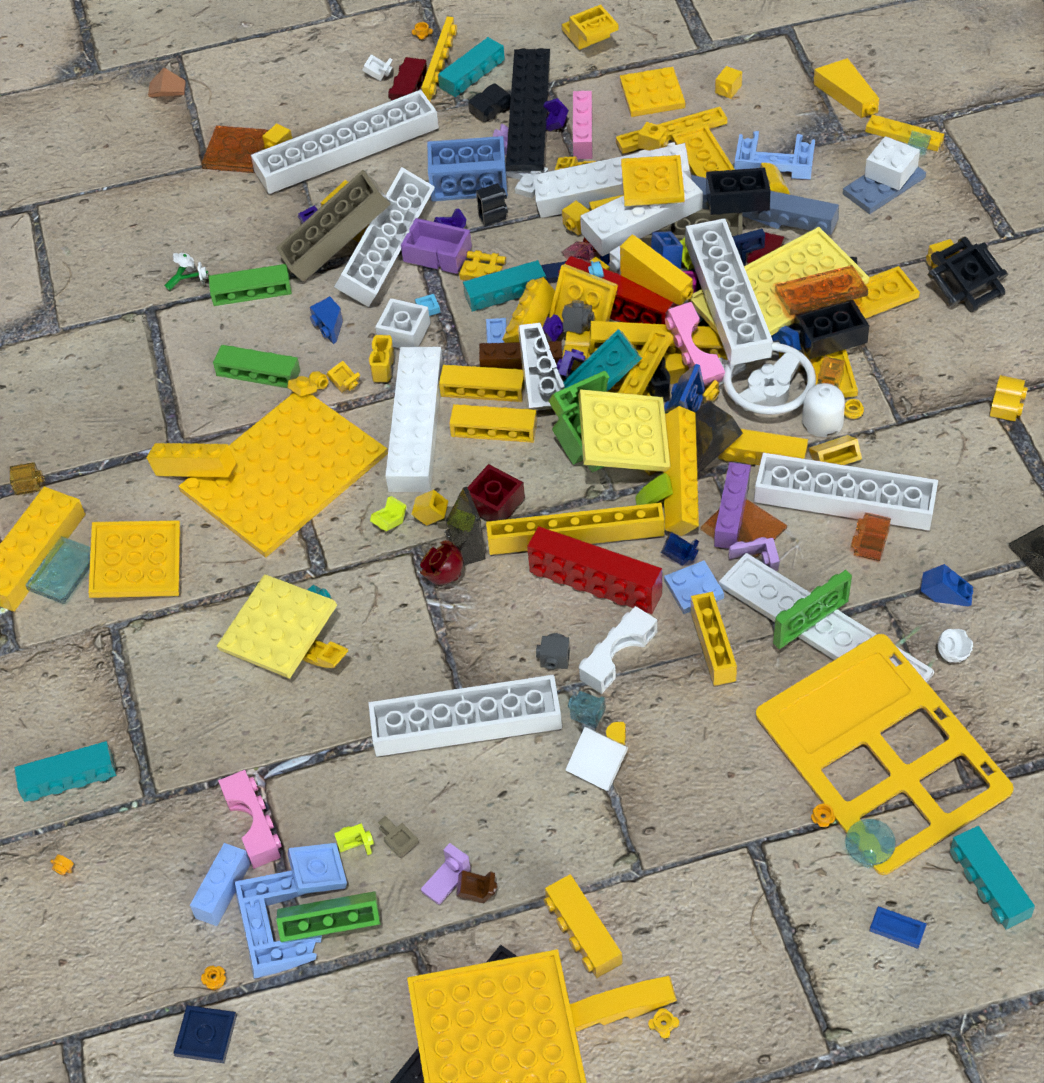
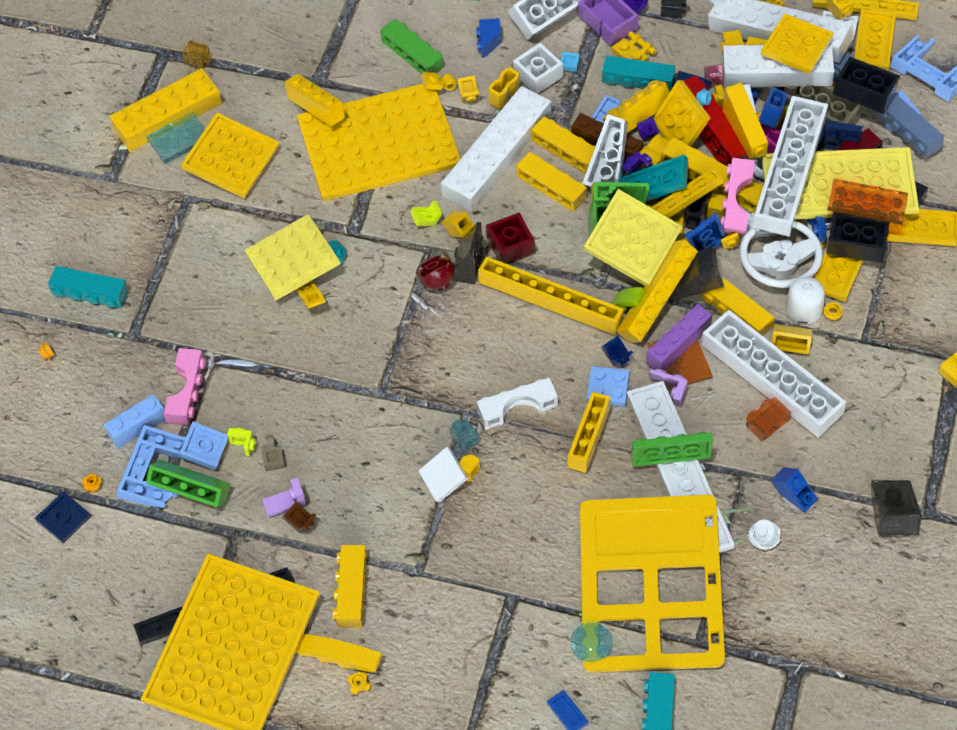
camera: 30 degrees right, 5 degrees up
white brick [368,675,562,757] -> none
red brick [527,526,662,615] -> none
dark grey brick [536,633,570,670] -> none
dark grey brick [562,300,595,333] -> none
yellow brick [760,163,790,195] -> none
light orange plate [811,804,835,827] -> none
clear yellow brick [817,356,845,388] -> none

